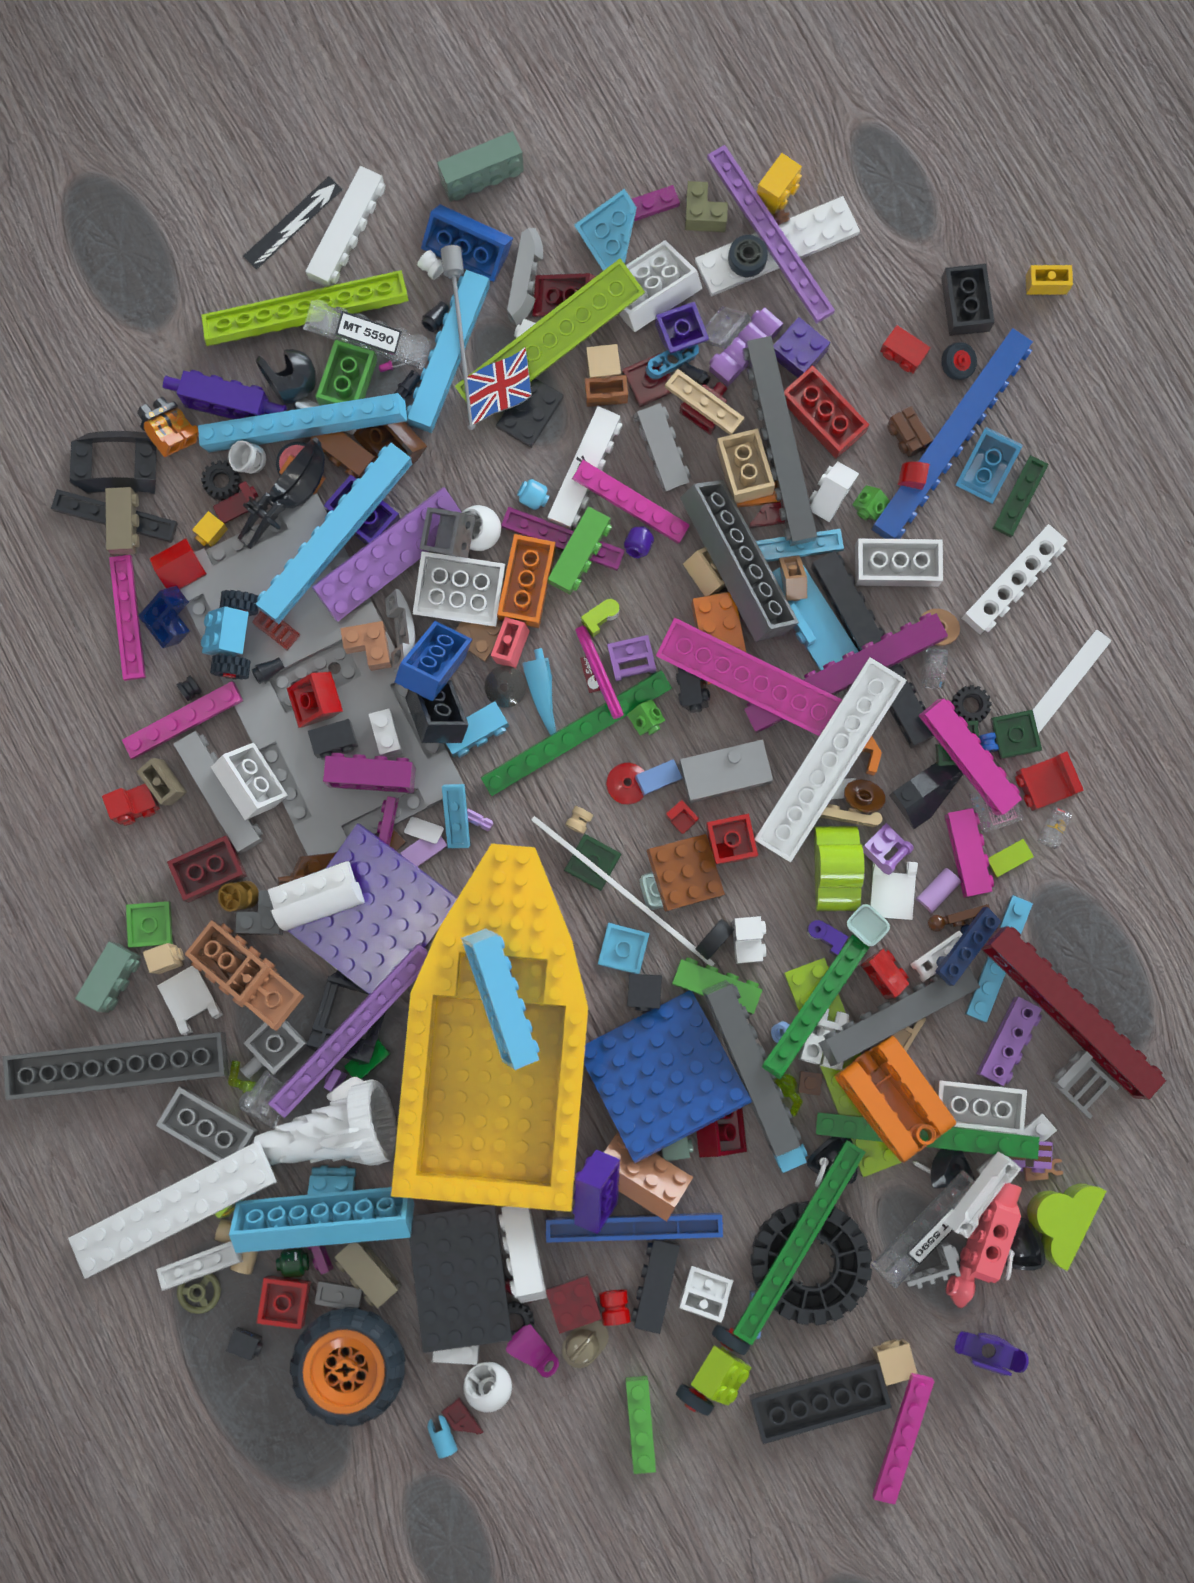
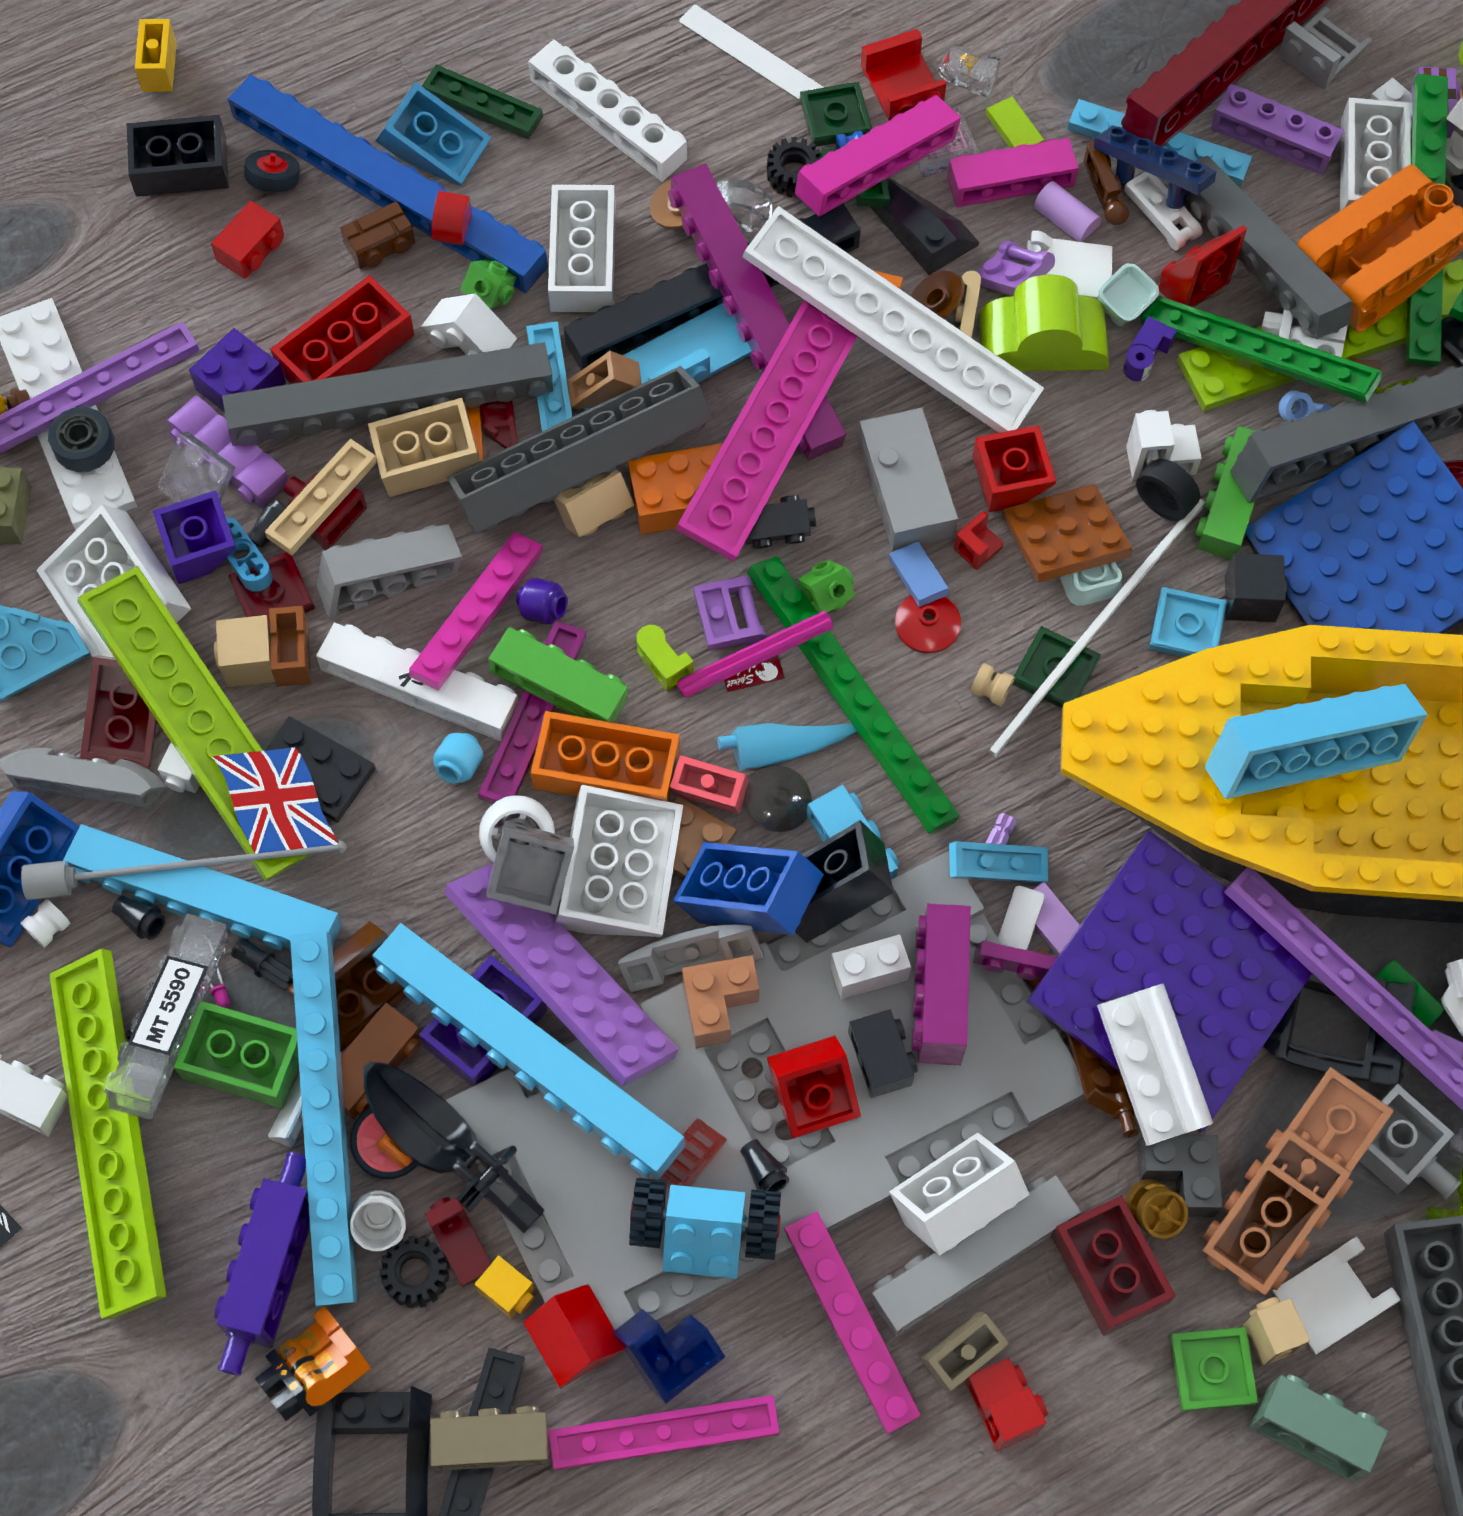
camera: 90 degrees left, 15 degrees down
black wheel [176,675,202,702] -> none
black piece [256,349,316,405] -> none

